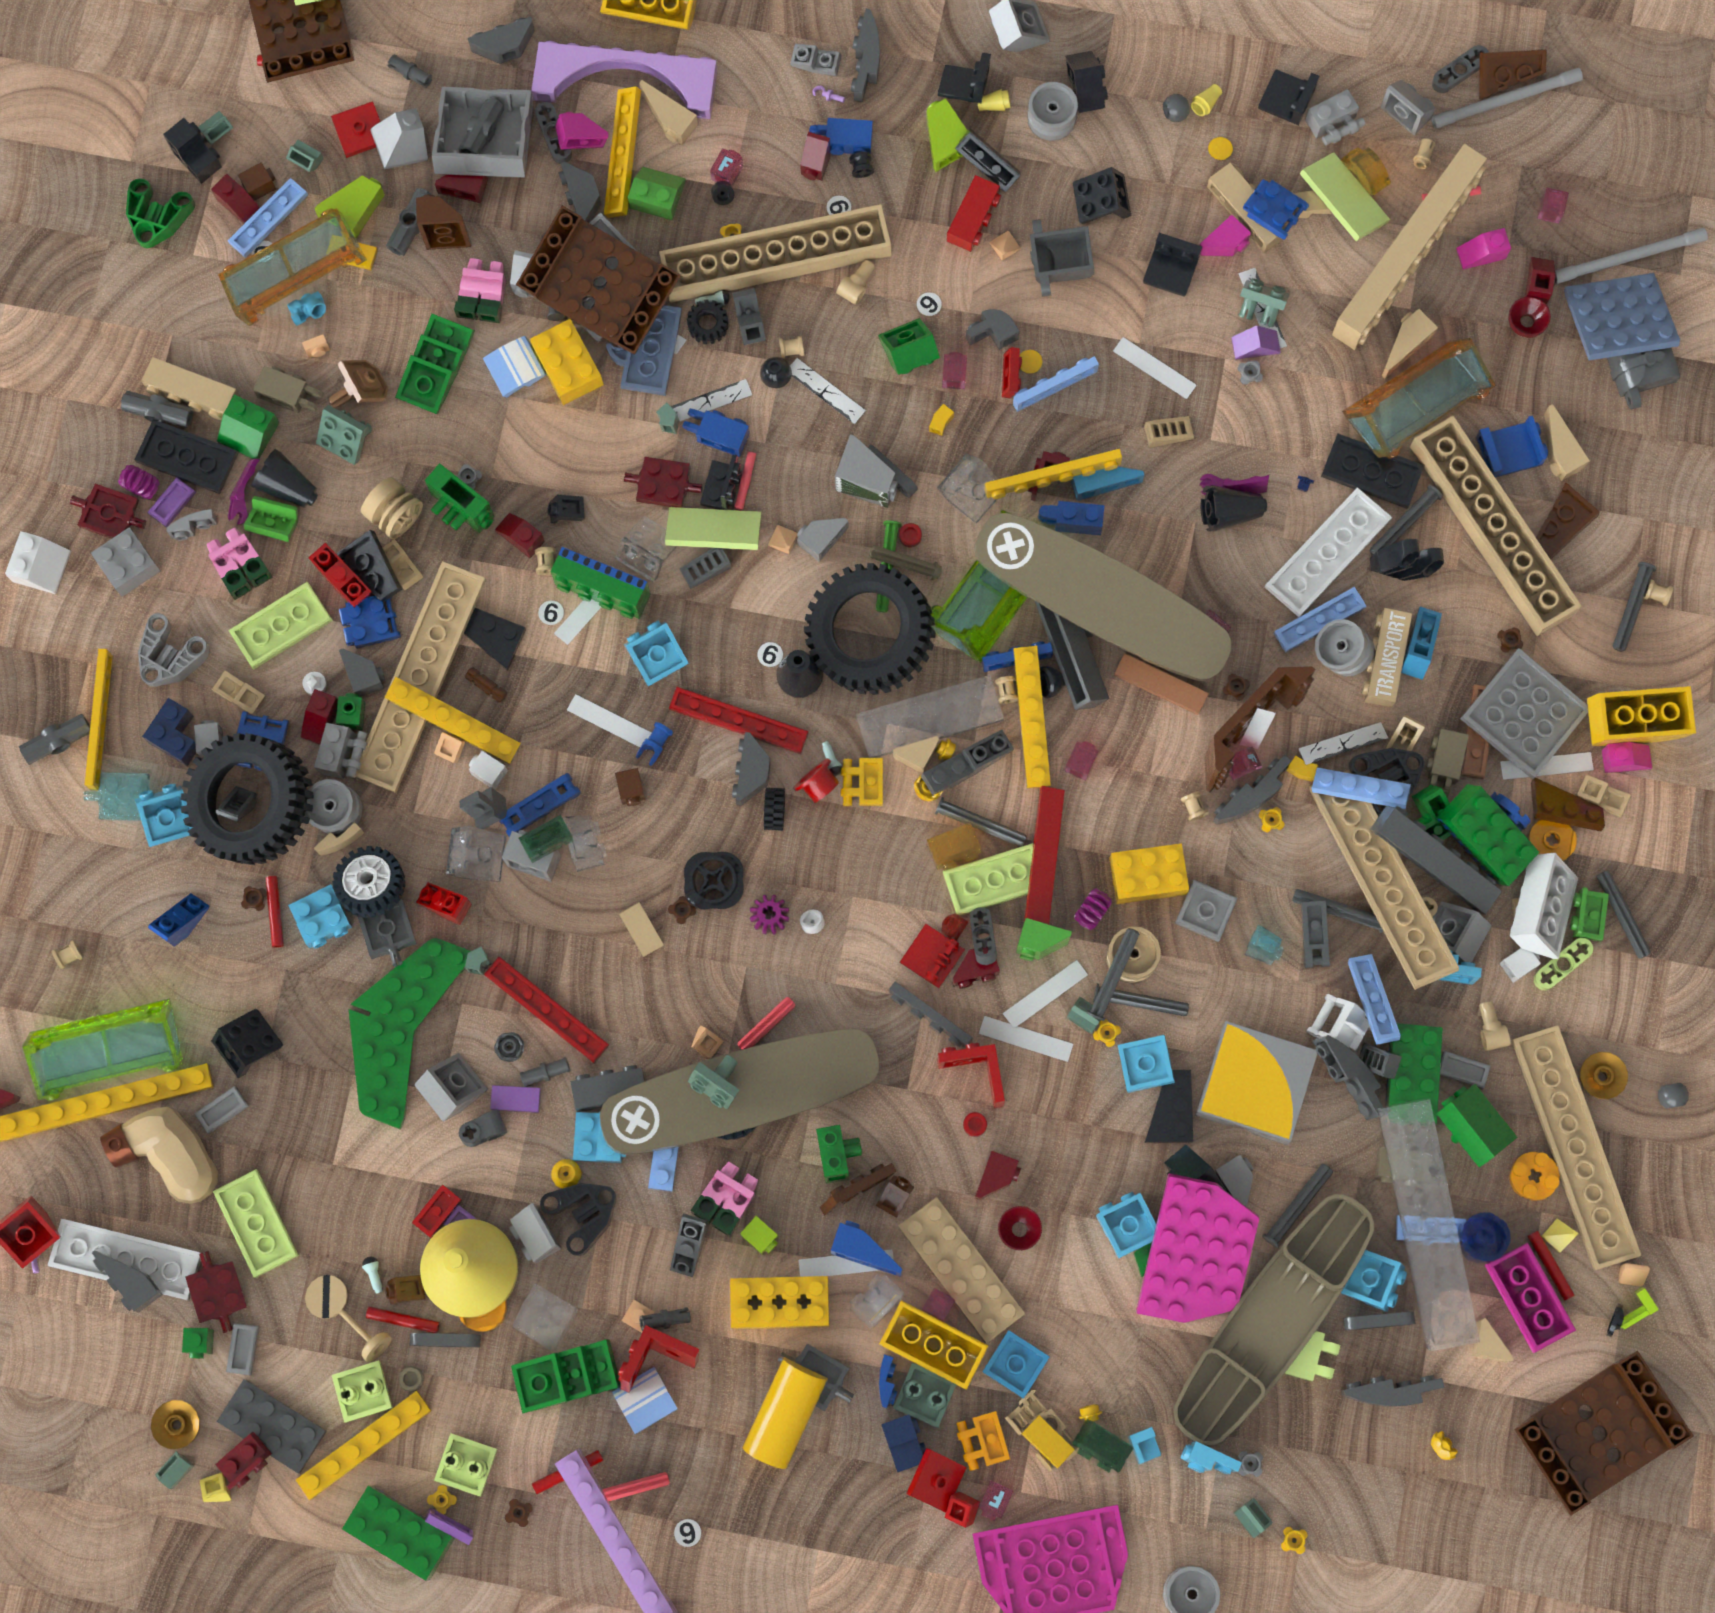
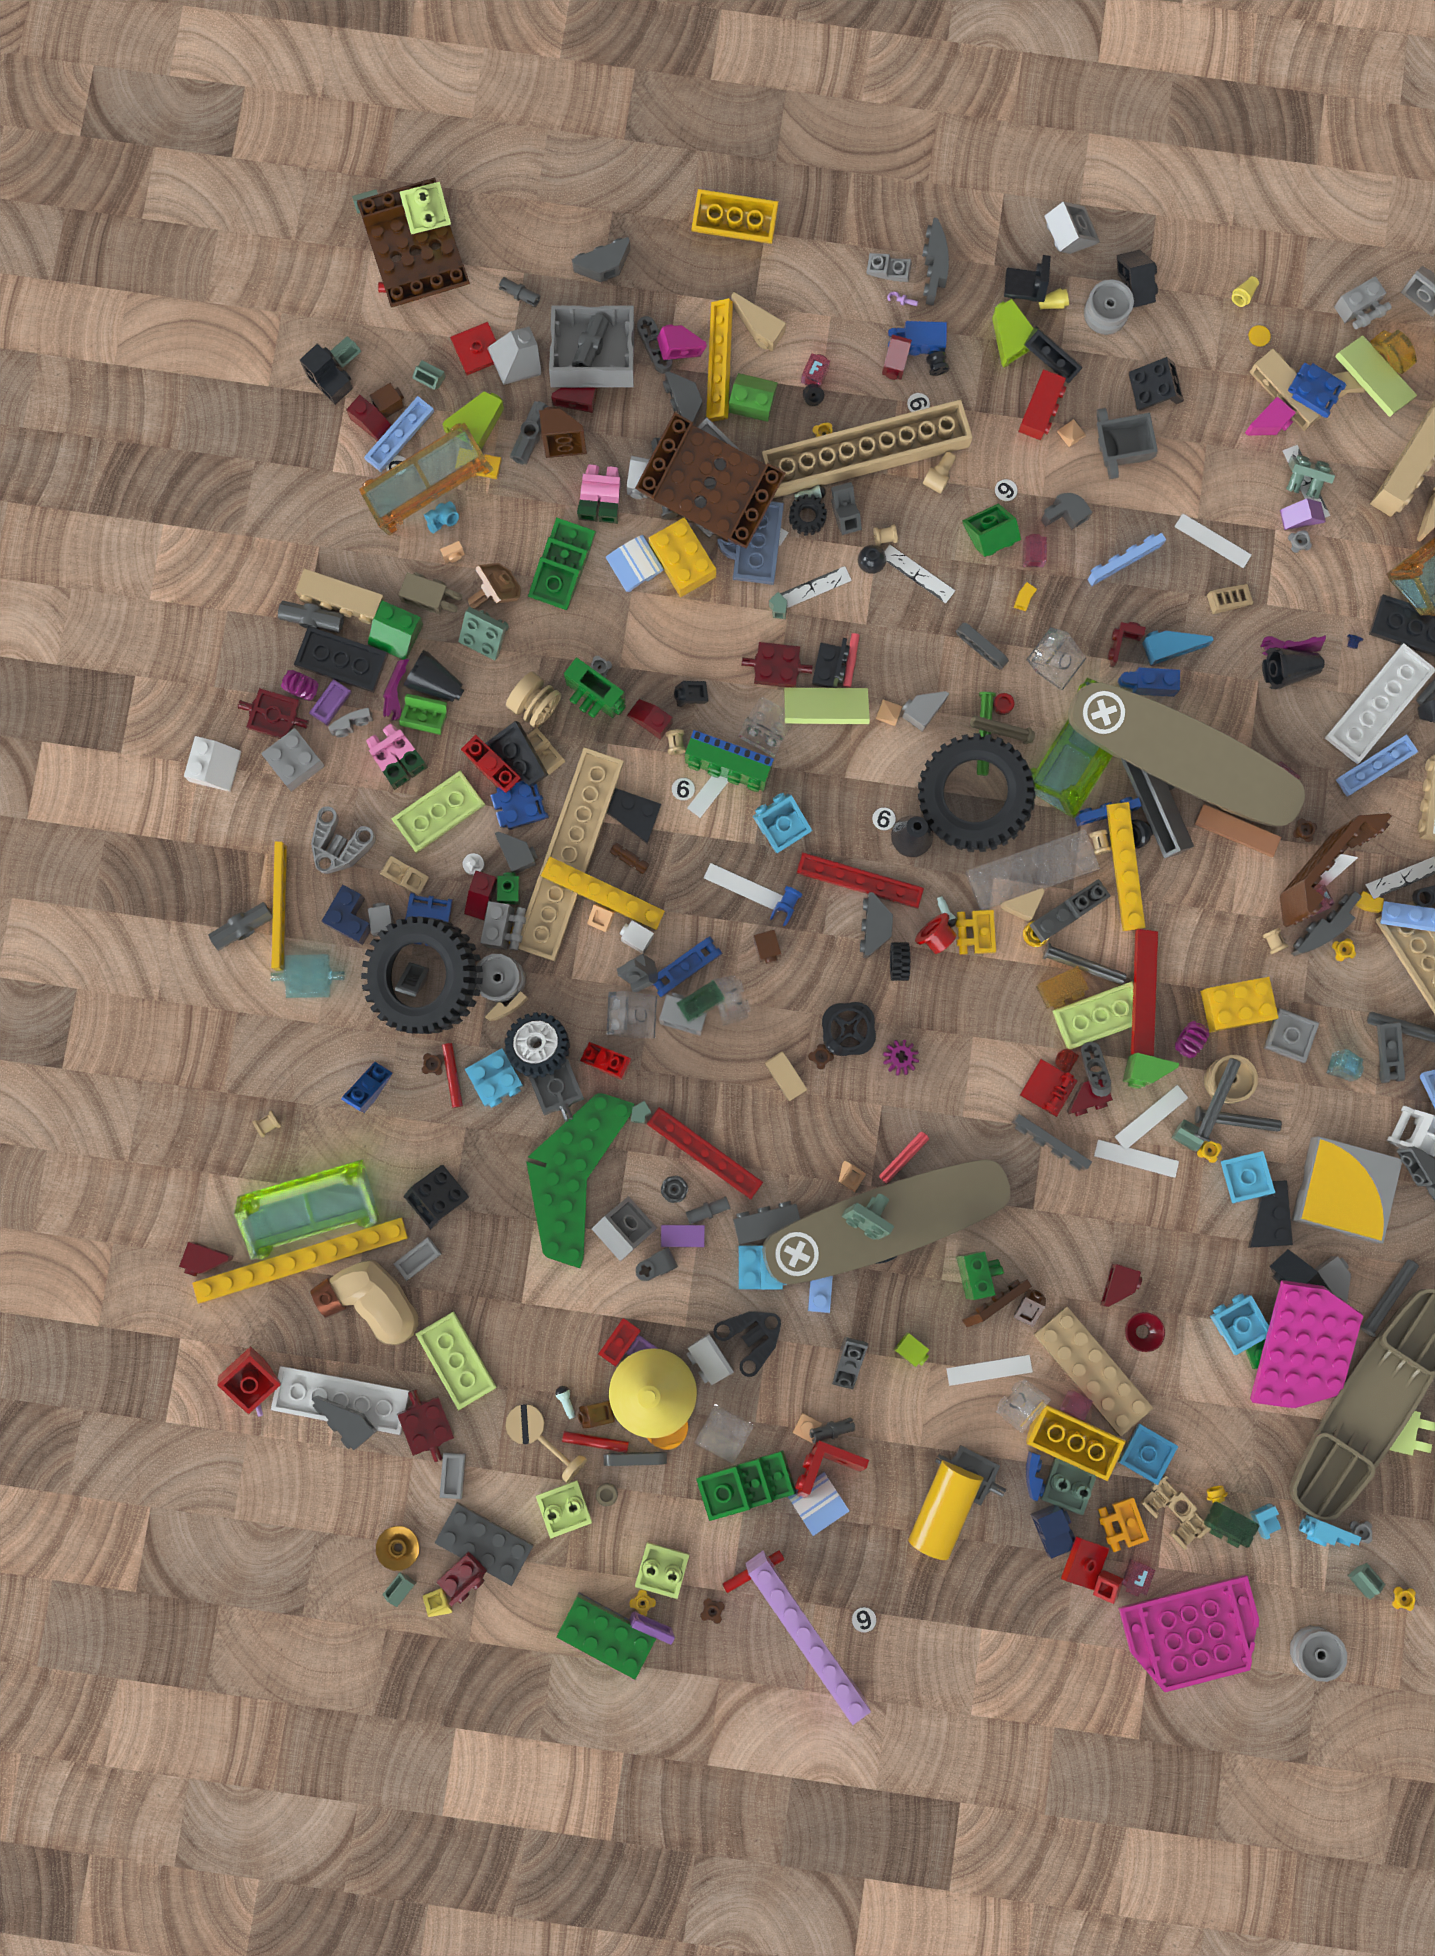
camera: 10 degrees left, 5 degrees up
green connector [126,178,195,248] -> none
medium azure plate [135,784,193,847] -> none
green brick [182,1328,214,1359] -> none
yellow plate [296,1391,432,1500] -> none
lavender arch [531,41,717,119] -> none
yellow plate [551,1159,582,1189] -> none
coral axle [602,1472,670,1501] -> none
dark grey slope [680,548,731,589] -> none
blue hinge [682,408,750,457] -> none
bright pink hips [690,1162,758,1238] -> none
yellow brick [730,1276,829,1329] -> none
white tile [800,909,825,934] -> none
blue slope [831,1220,902,1277] -> none
light grey slope [835,434,898,508] -> none
yellow plate [936,739,956,760] -> none
red bracket [937,1043,1005,1108] -> none
red tile [963,1112,987,1137] -> none
yellow plate [984,449,1122,499] -> none
red plate [1002,347,1022,399] -> none
yellow sticker [1020,350,1043,373] -> none
yellow tile [1022,1415,1075,1468] -> none
clear pink brick [1065,741,1099,781] -> none
black bracket [1143,232,1202,297] -> none
dark grey piece [1163,94,1190,122] -> none
black bracket [1258,69,1320,126] -> none
light grey wheel [1315,619,1374,677] -> none

